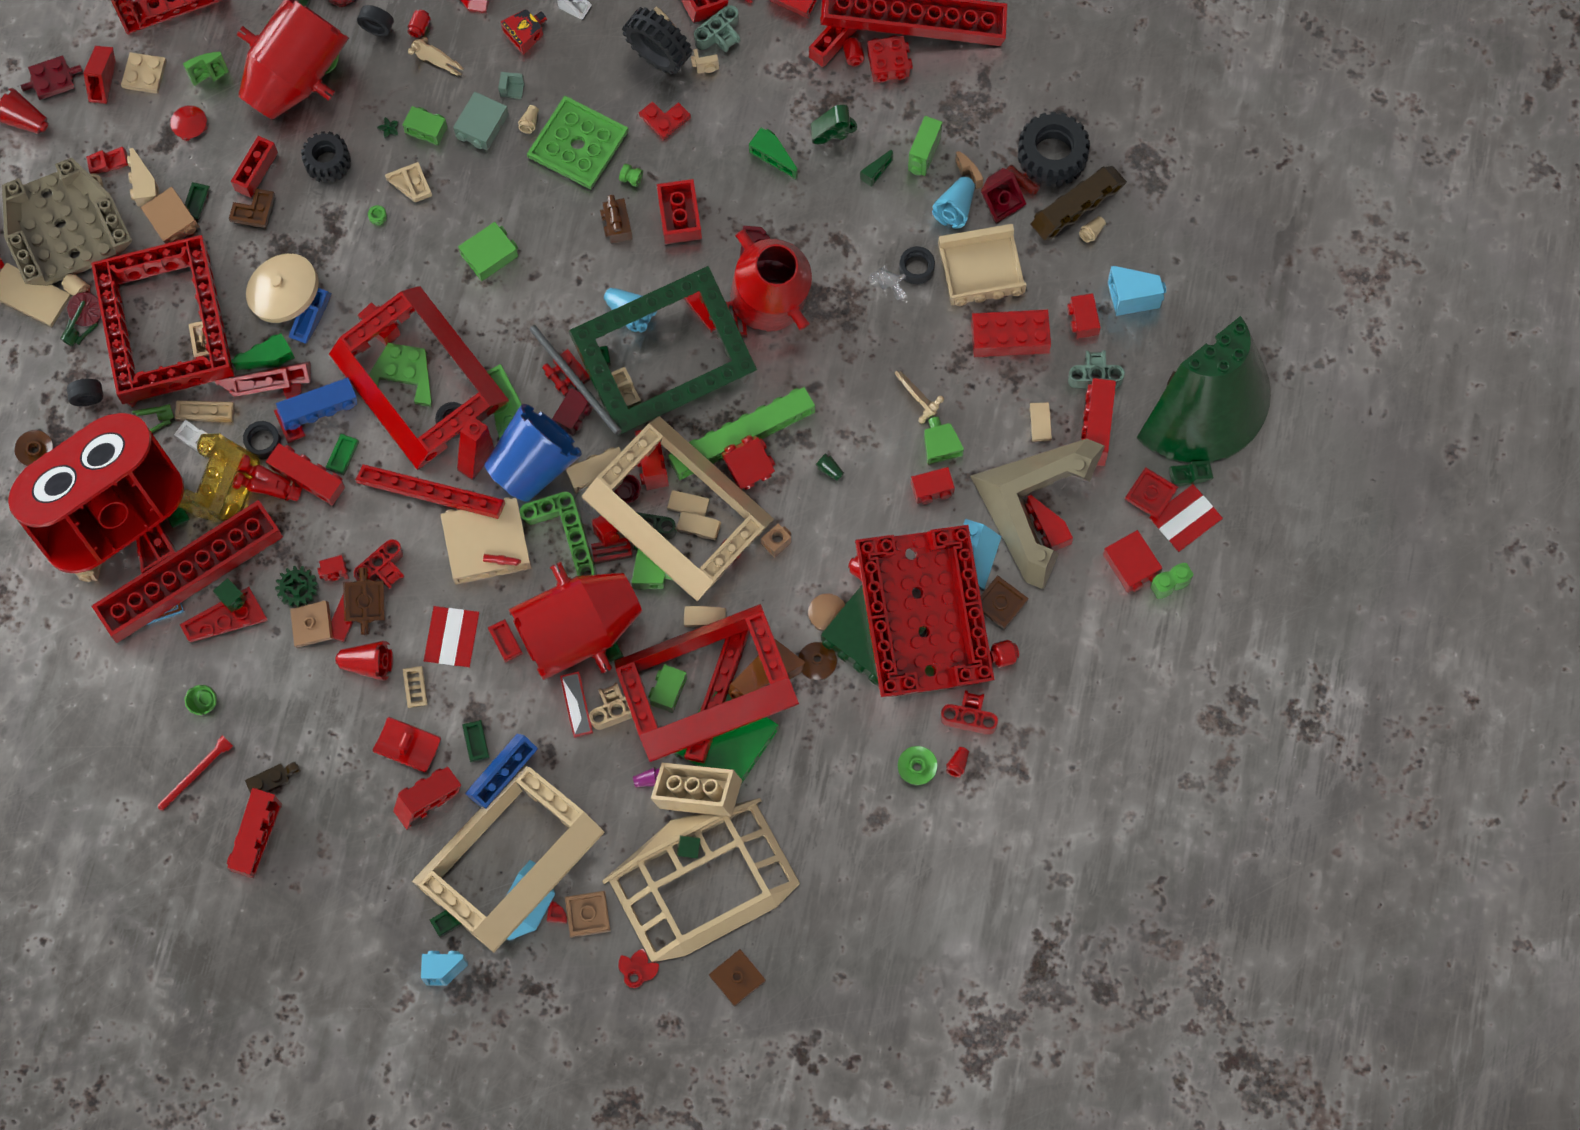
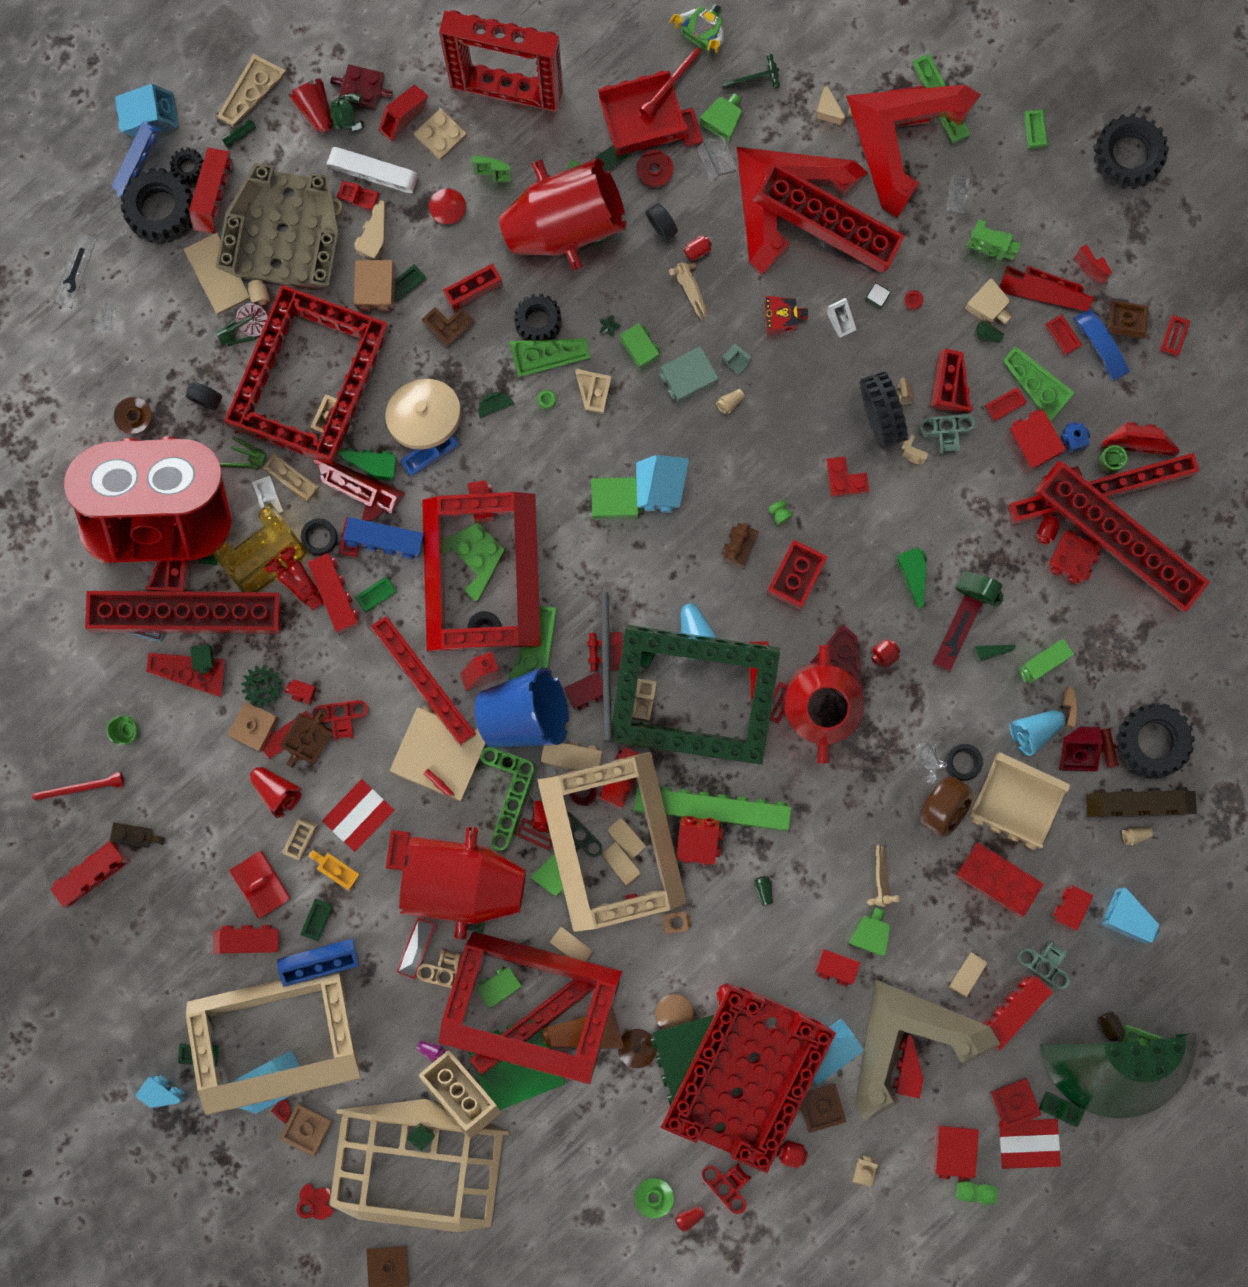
camera: 35 degrees right, 10 degrees up
bright green piece [527,96,629,190] -> none
none -> light orange plate [309,850,360,891]
none -> white beam [326,147,419,193]
none -> dark green helmet [330,93,365,131]
none -> dark green tile [478,392,515,419]
none -> bright green wing [509,338,591,377]
none -> medium azure slope [636,455,689,513]
none -> tan bracket [852,1156,879,1187]
none -> red head [871,640,901,668]
none -> reddish brown wheel [919,776,974,837]
none -> dark red tile [932,595,982,672]

